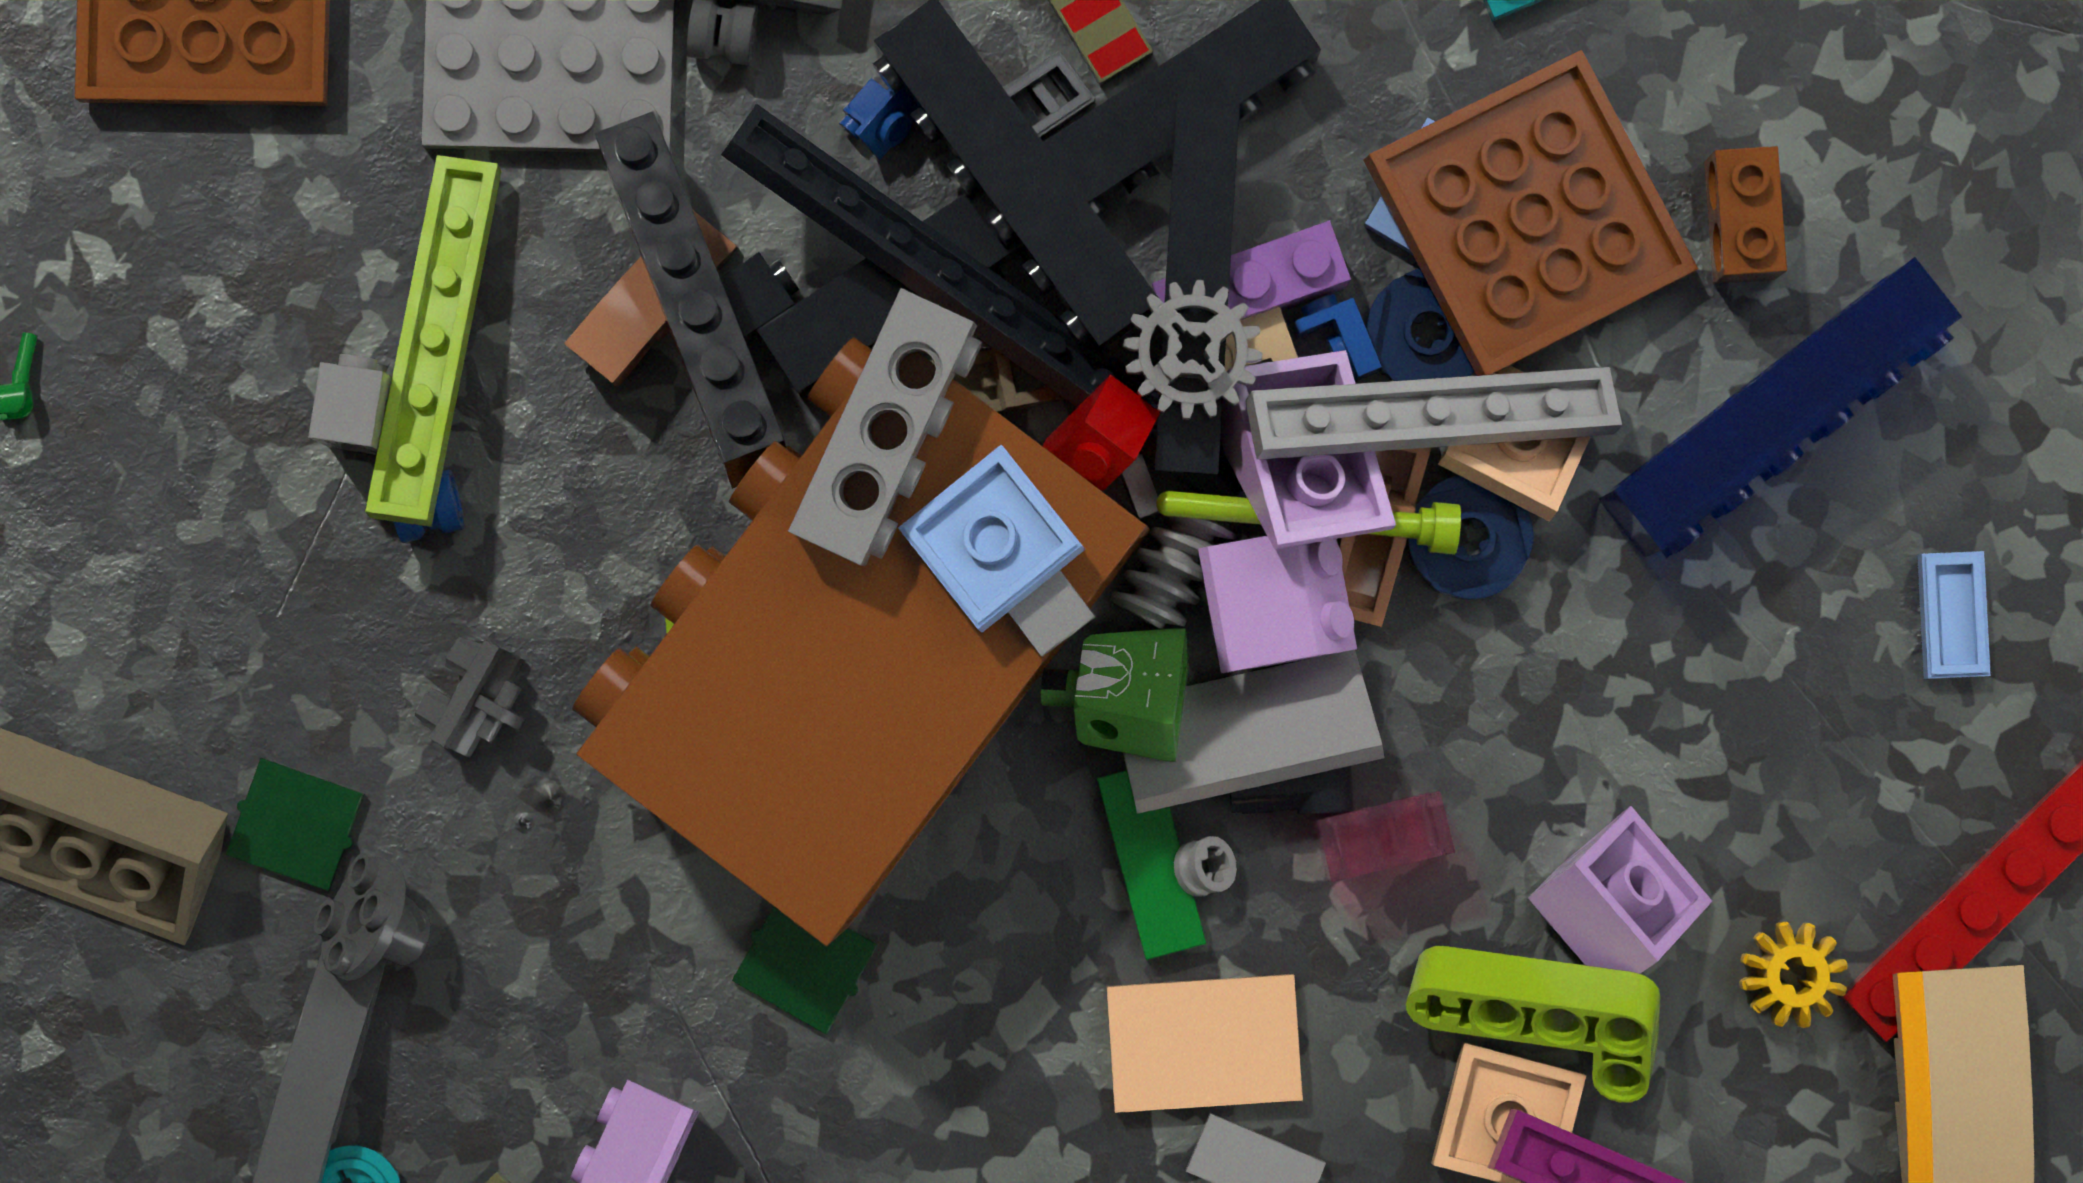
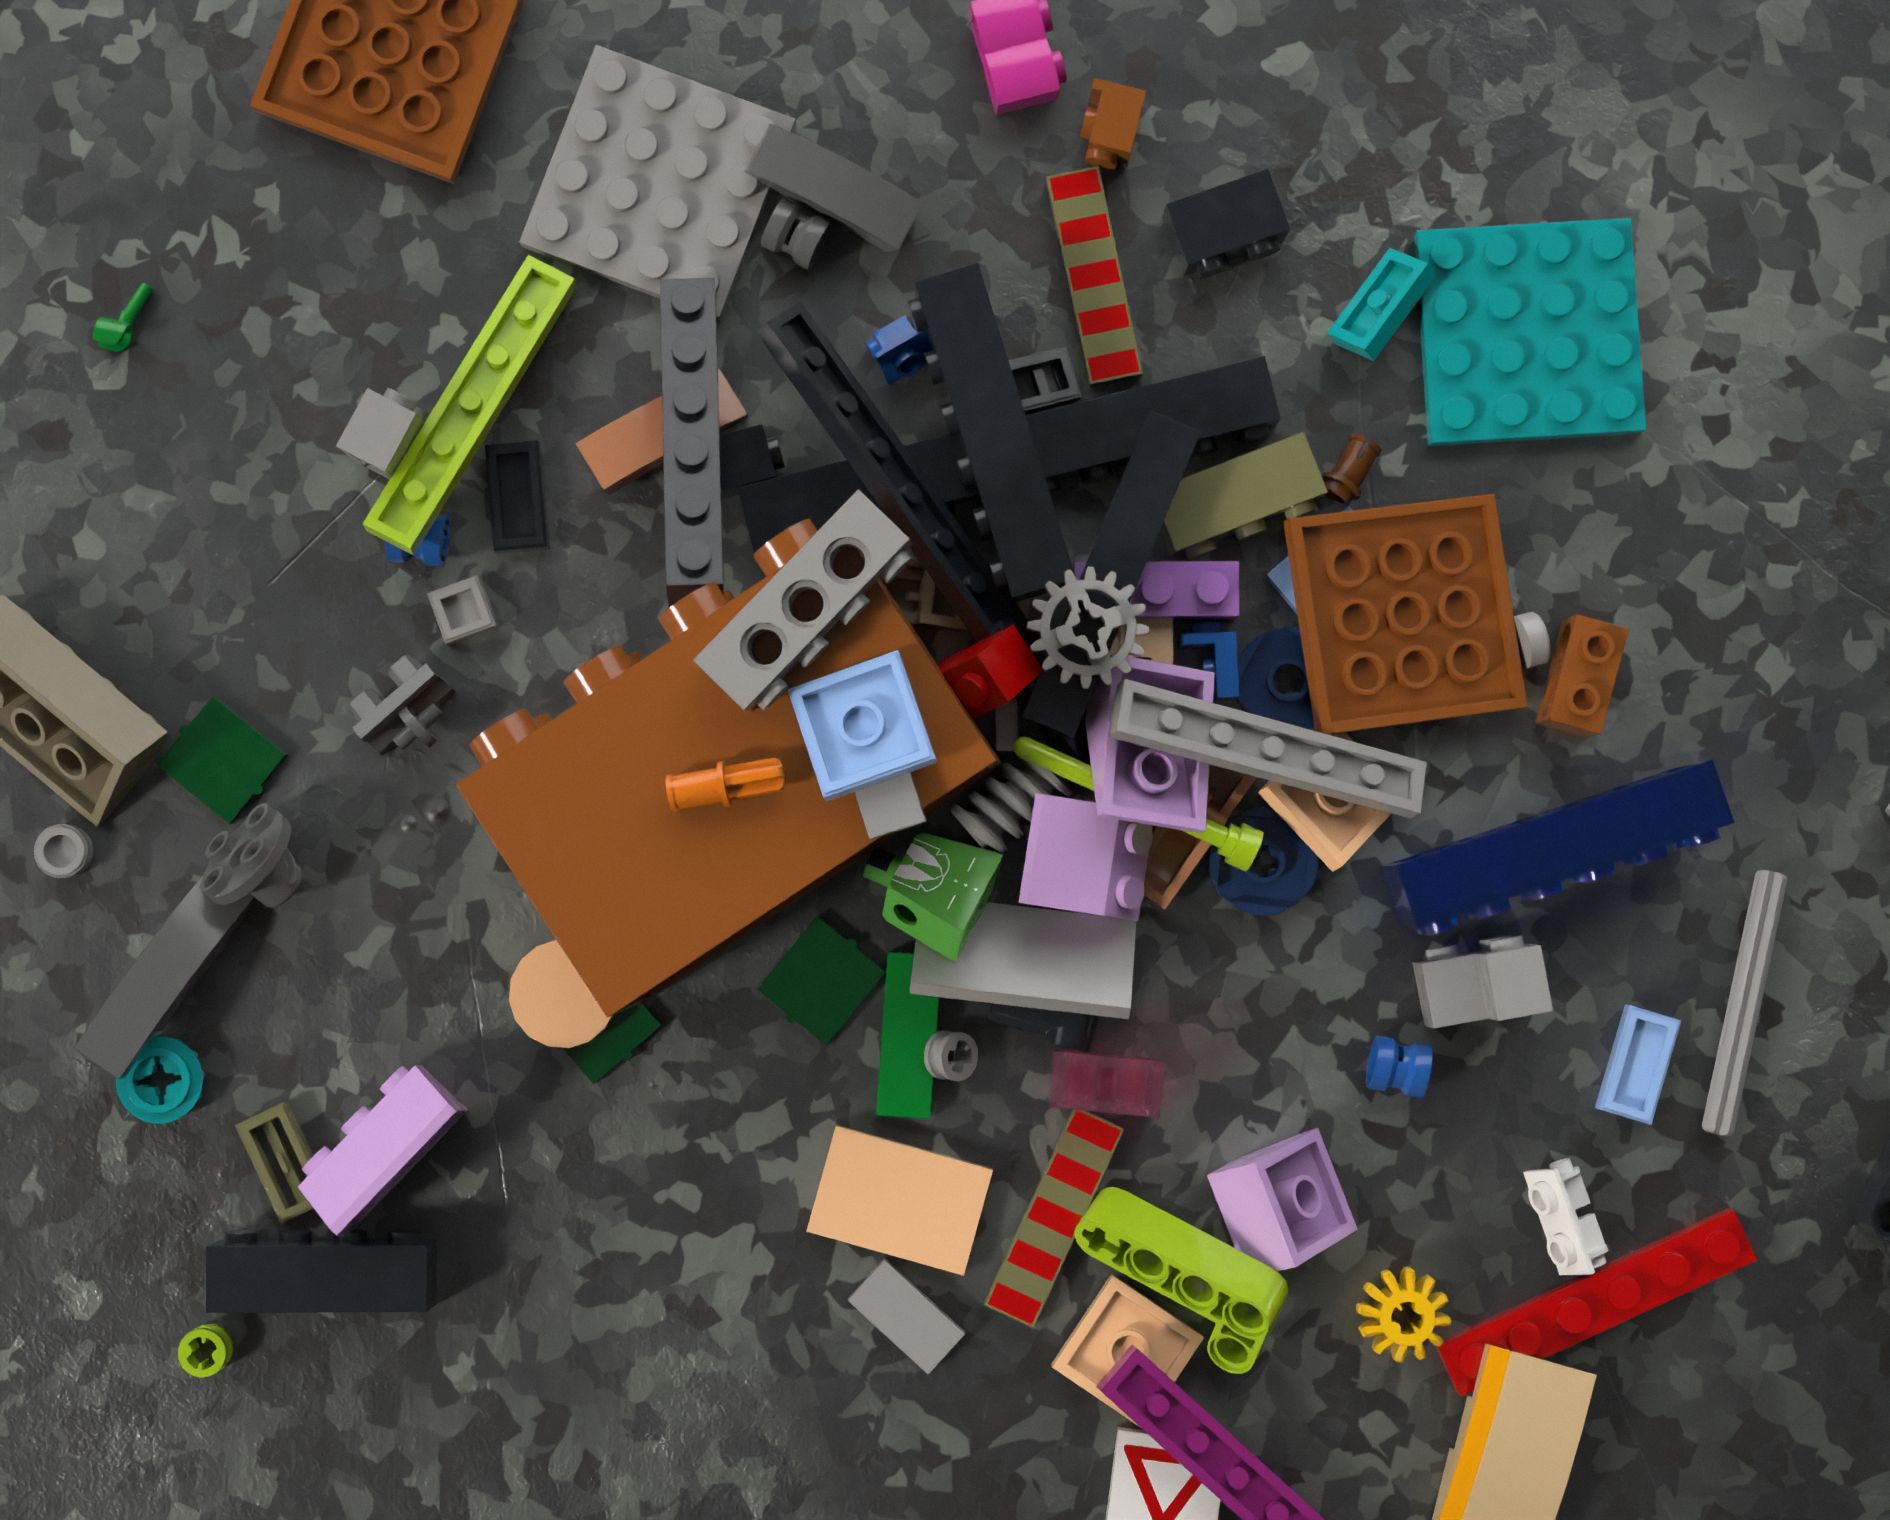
camera: 15 degrees right, 0 degrees up
none -> light grey tile [34,824,94,878]
none -> light grey tile [427,575,499,646]
none -> black tile [485,440,550,554]
none -> light nougat tile [509,940,614,1048]
none -> orange axle [665,758,785,812]
none -> dark green piece [757,916,886,1046]
none -> tile [984,1105,1124,1328]
none -> olive brick [1160,432,1328,561]
none -> reddish brown pin [1322,433,1382,506]
none -> blue wheel [1366,1035,1432,1099]
none -> light grey brick [1412,935,1553,1029]
none -> light grey tile [1514,611,1551,669]
none -> white hinge [1523,1158,1608,1275]
none -> light grey axle [1702,870,1788,1136]

